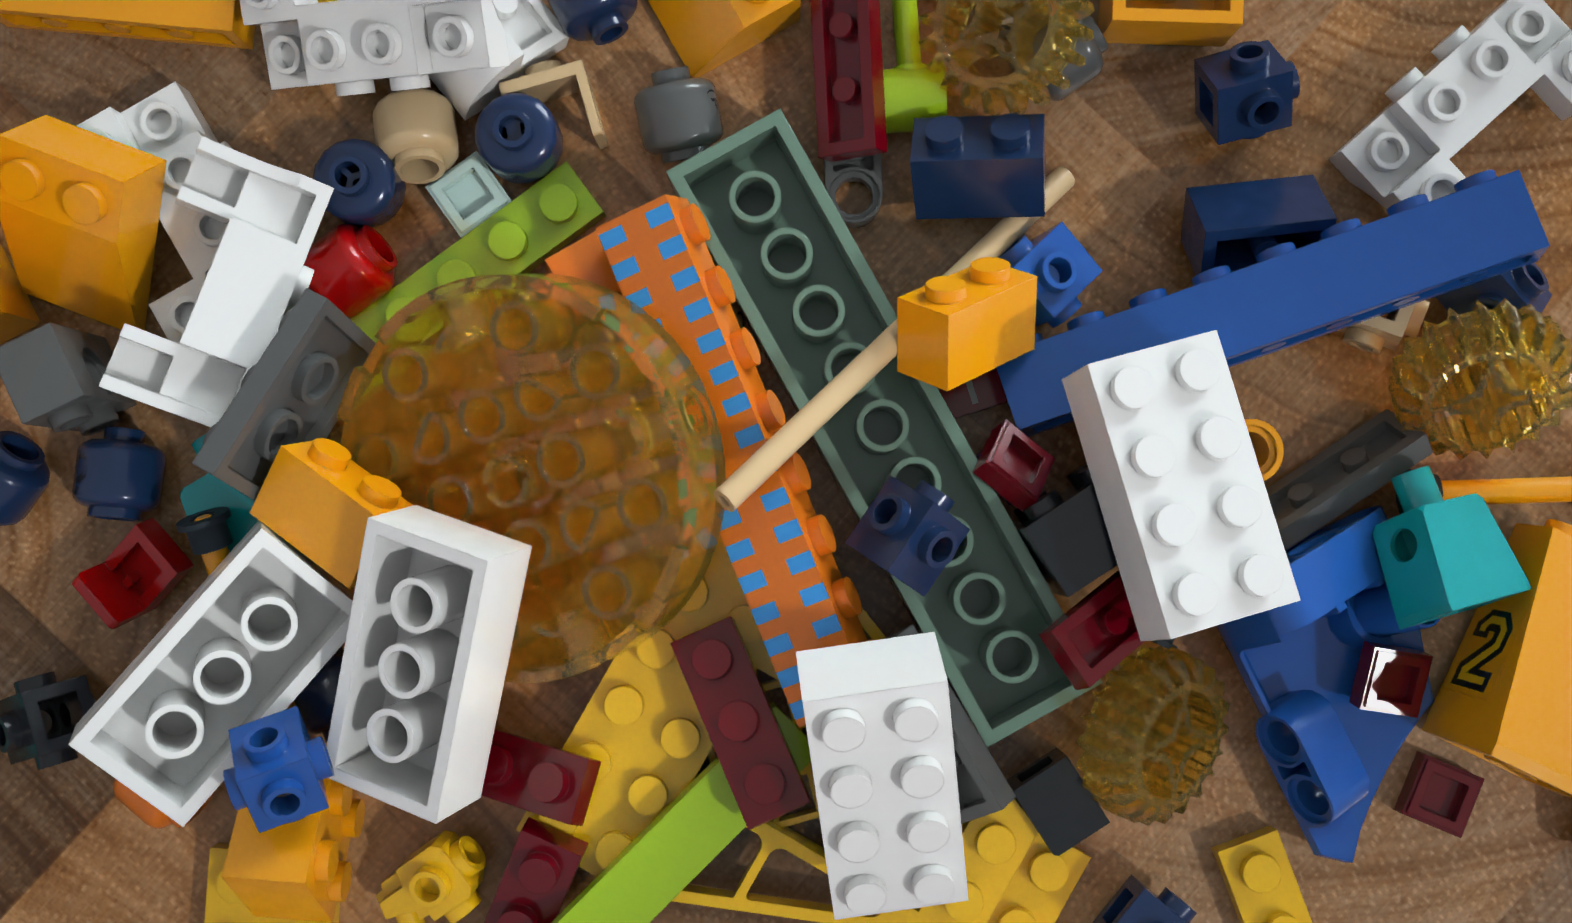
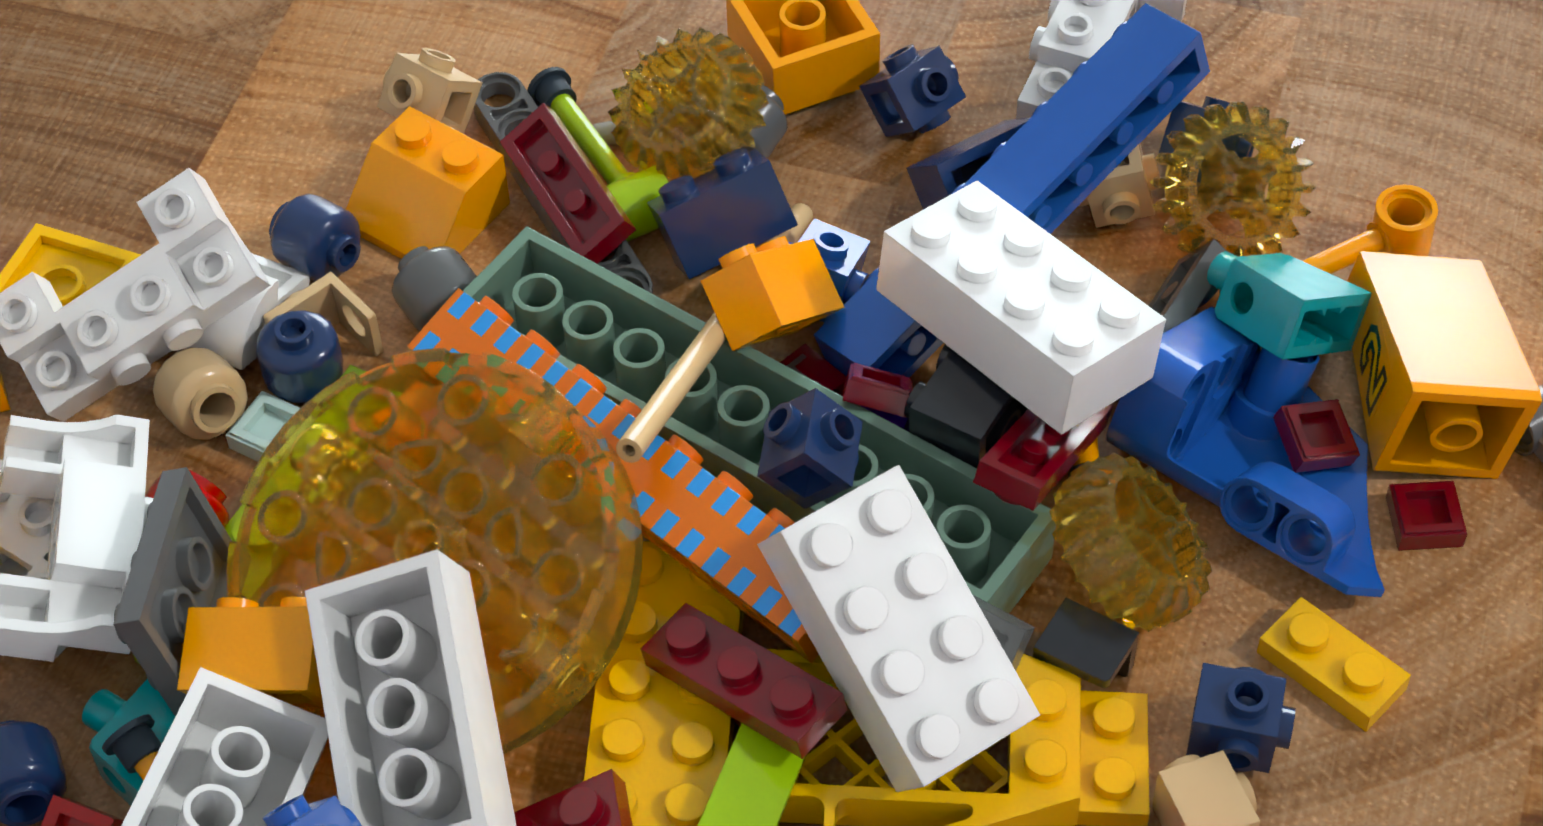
camera: 30 degrees left, 35 degrees down
dark blue head [313,138,406,228] -> none

